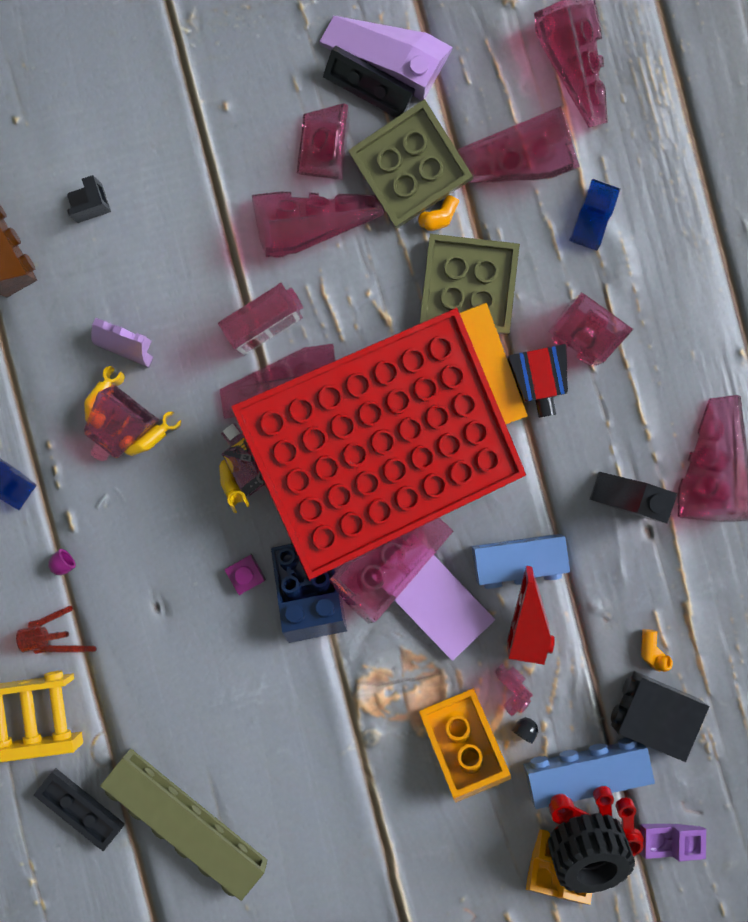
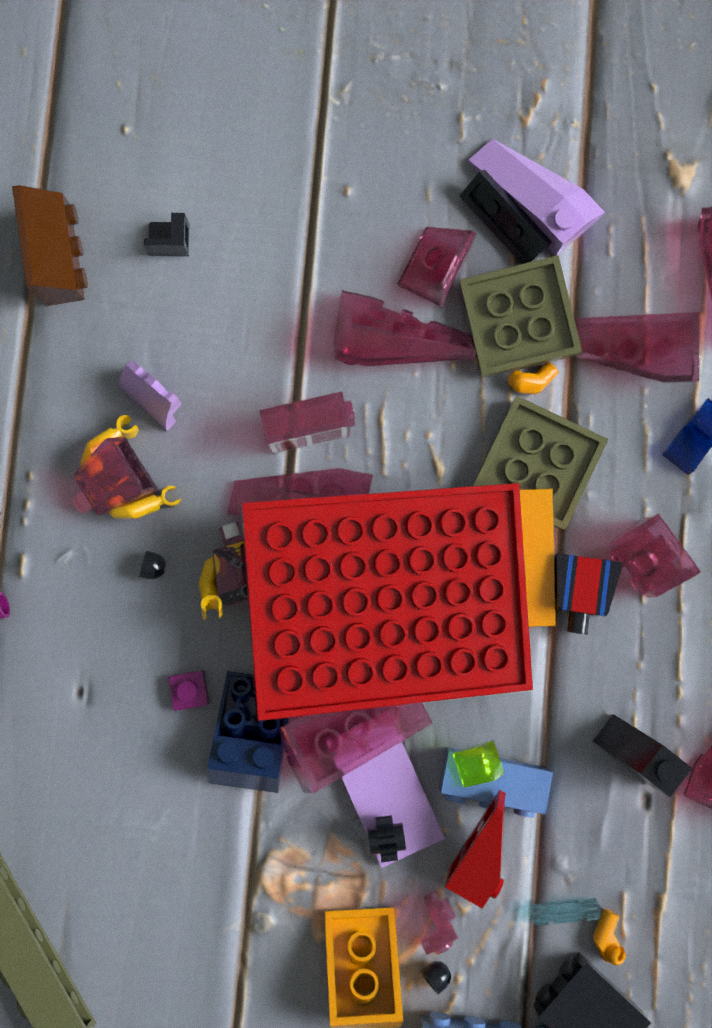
camera: 15 degrees right, 5 degrees down
none -> black hinge [139,551,166,579]
none -> black gear [367,815,406,863]
none -> clear neon green slope [453,740,504,788]
none -> clear light blue axle [531,898,601,926]

